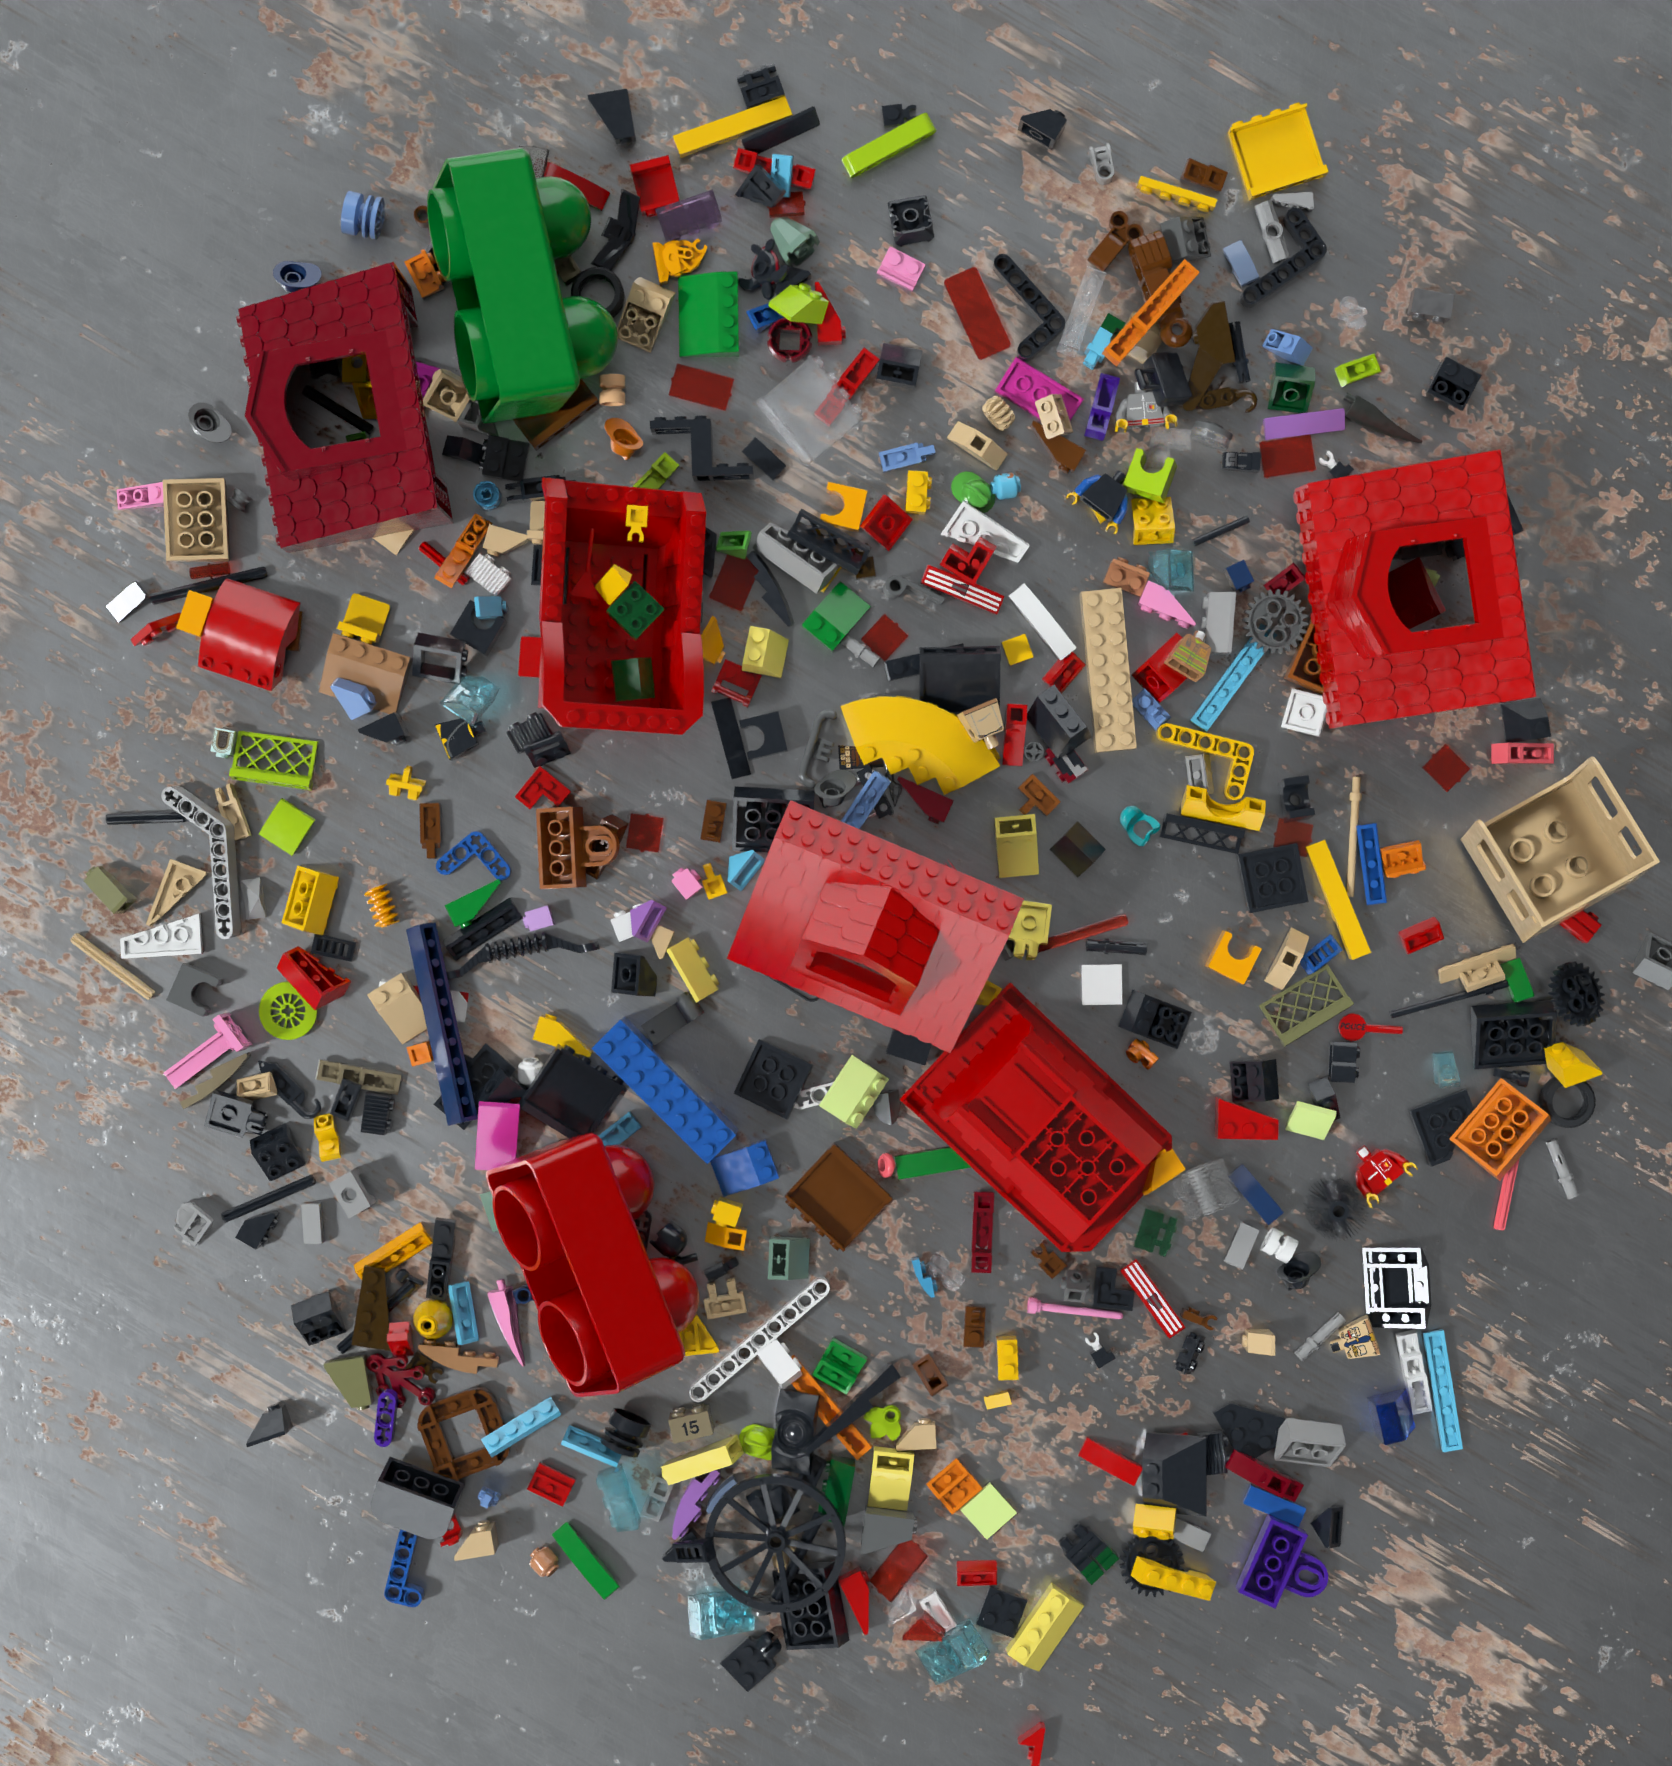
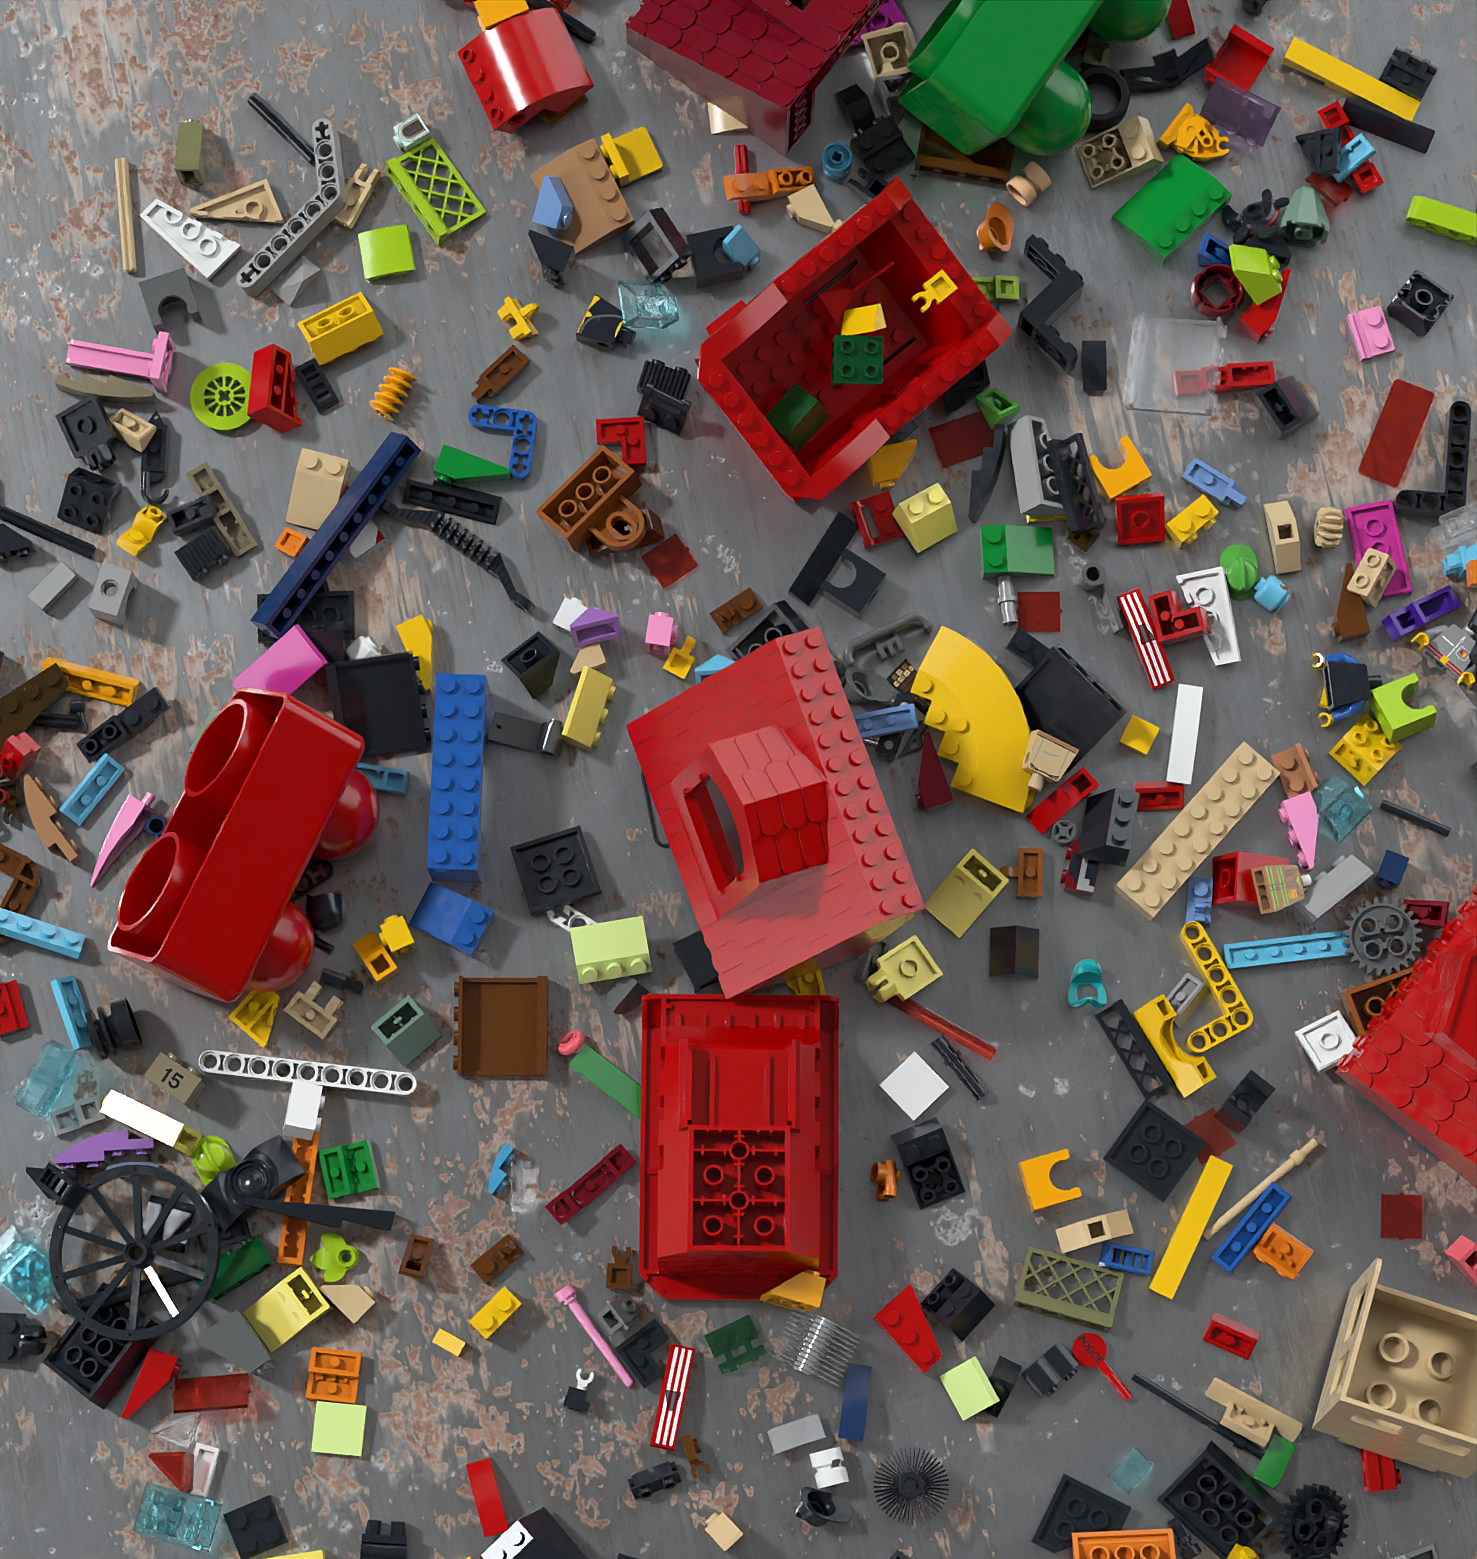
camera: 50 degrees right, 10 degrees down
yellow cone [413,1299,453,1339] -> none
white brick [465,553,512,596] -> none
lavender brick [523,905,555,932] -> none
clear red piece [669,363,734,411] -> none
red slope [957,1560,997,1586] -> none
red torso [1355,1145,1418,1208] -> none

